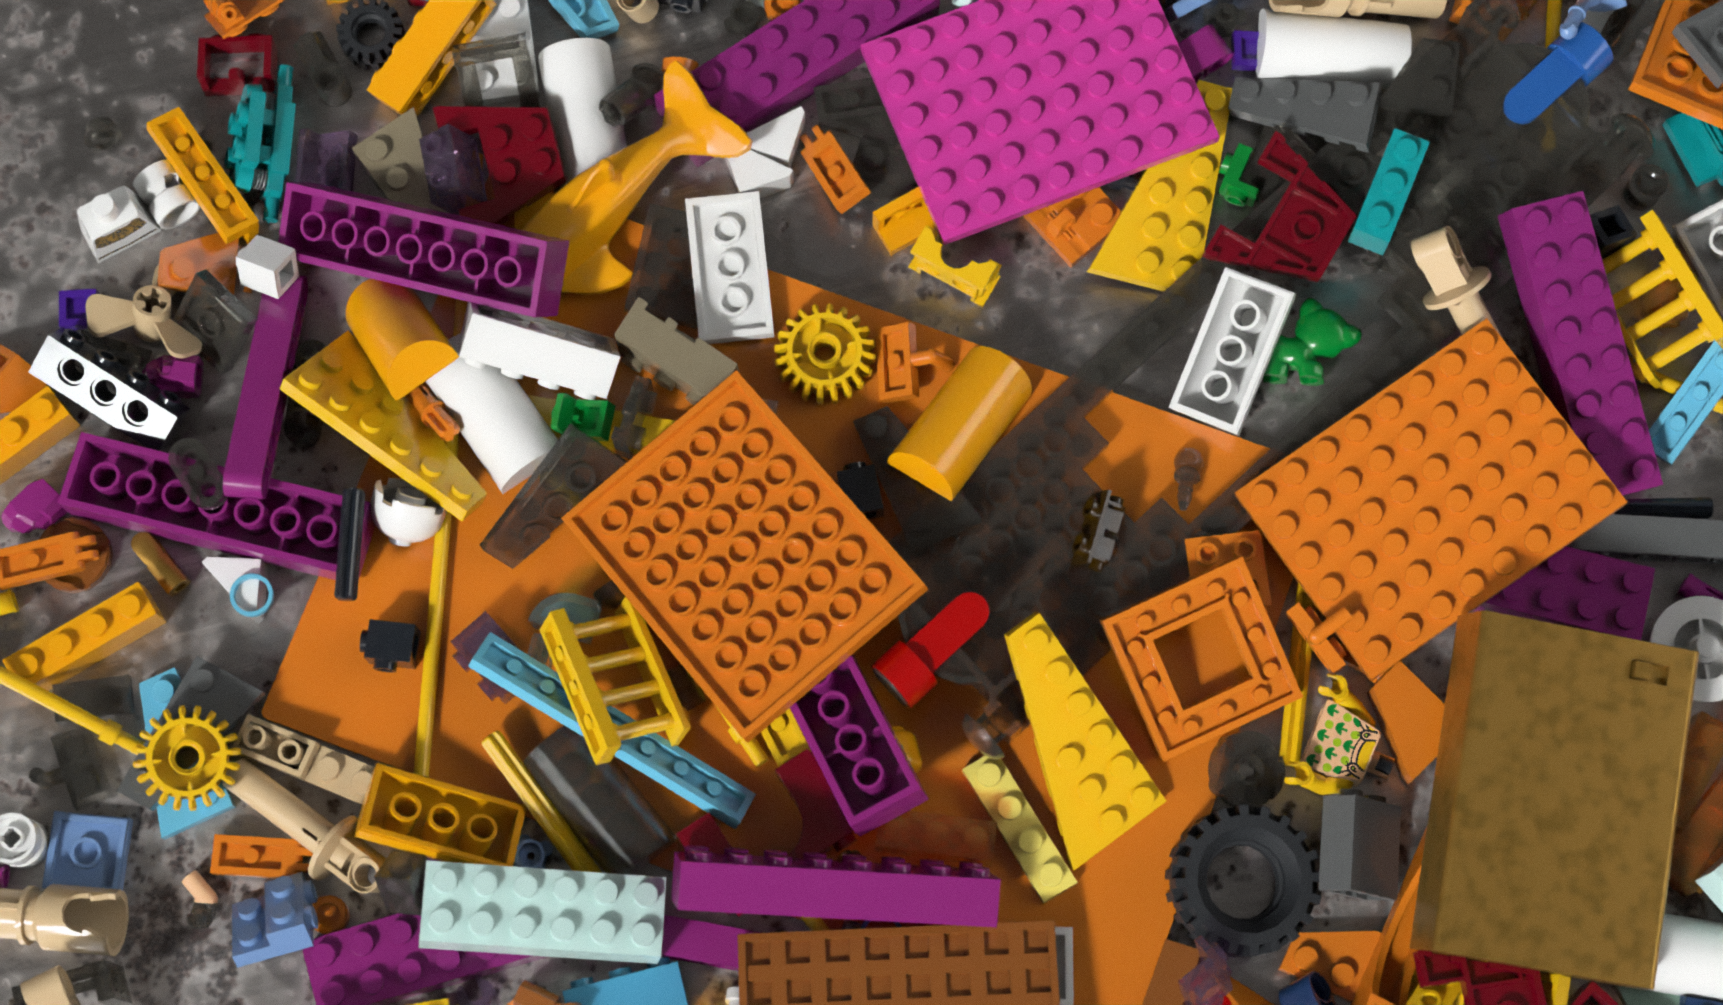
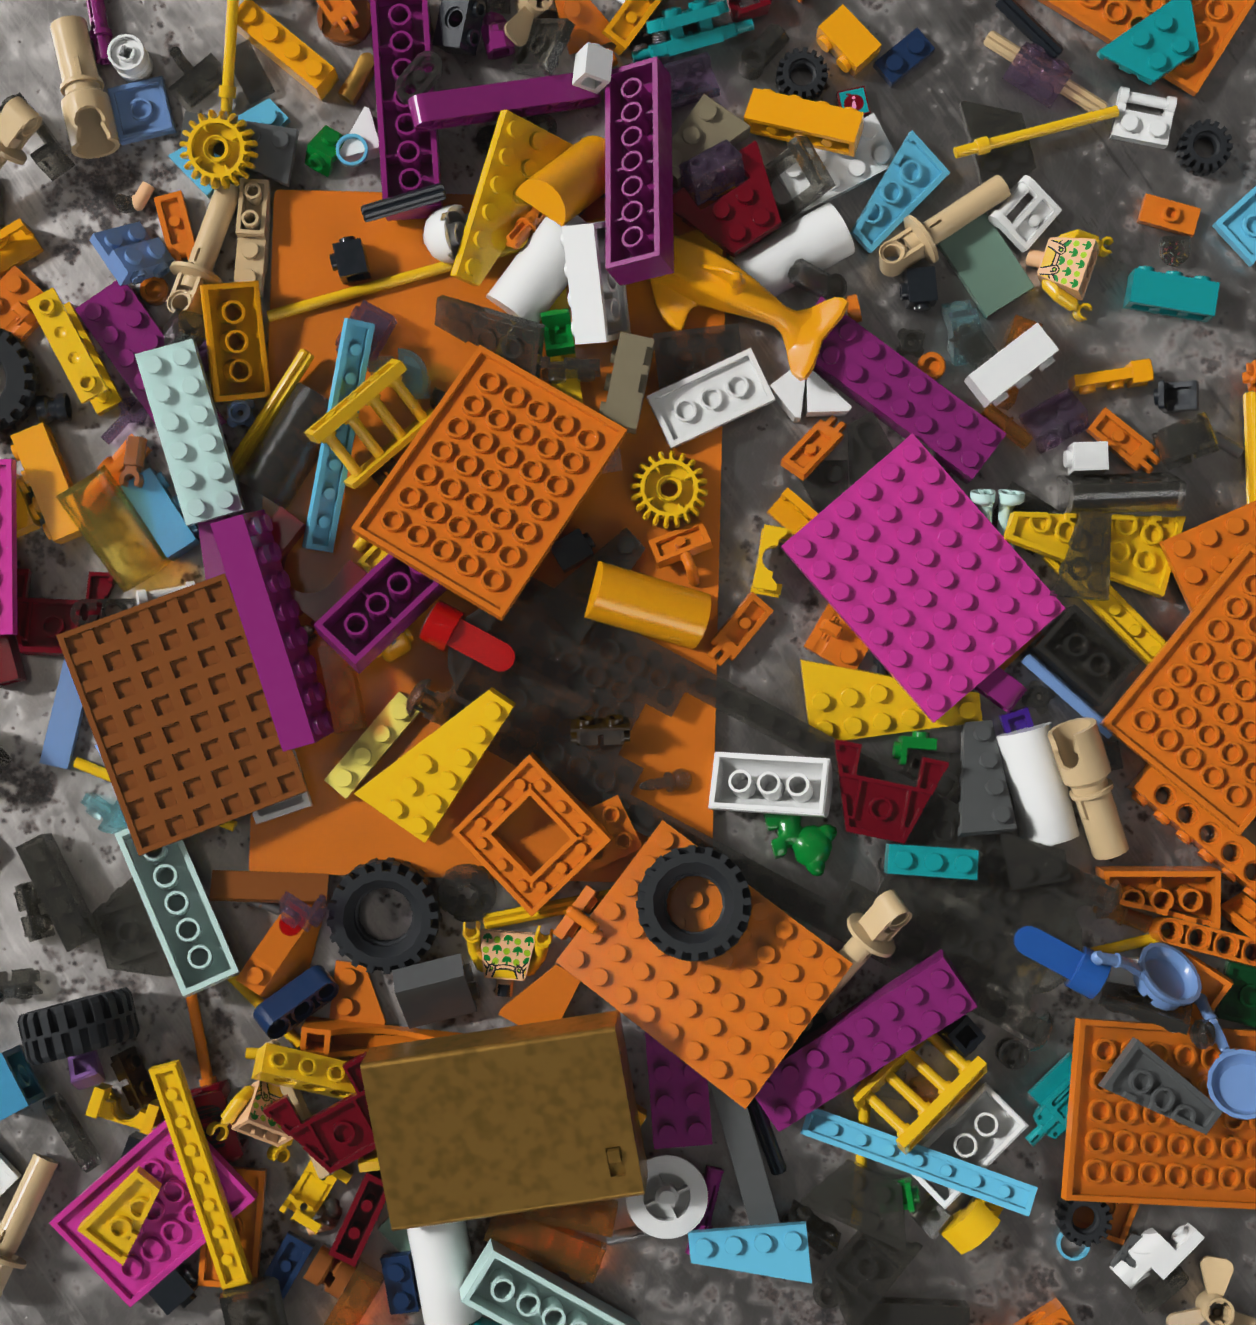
camera: 70 degrees right, 10 degrees up
none -> green bracket [304,125,345,177]
none -> black tyre [636,845,752,961]
none -> orange hinge [707,592,774,666]

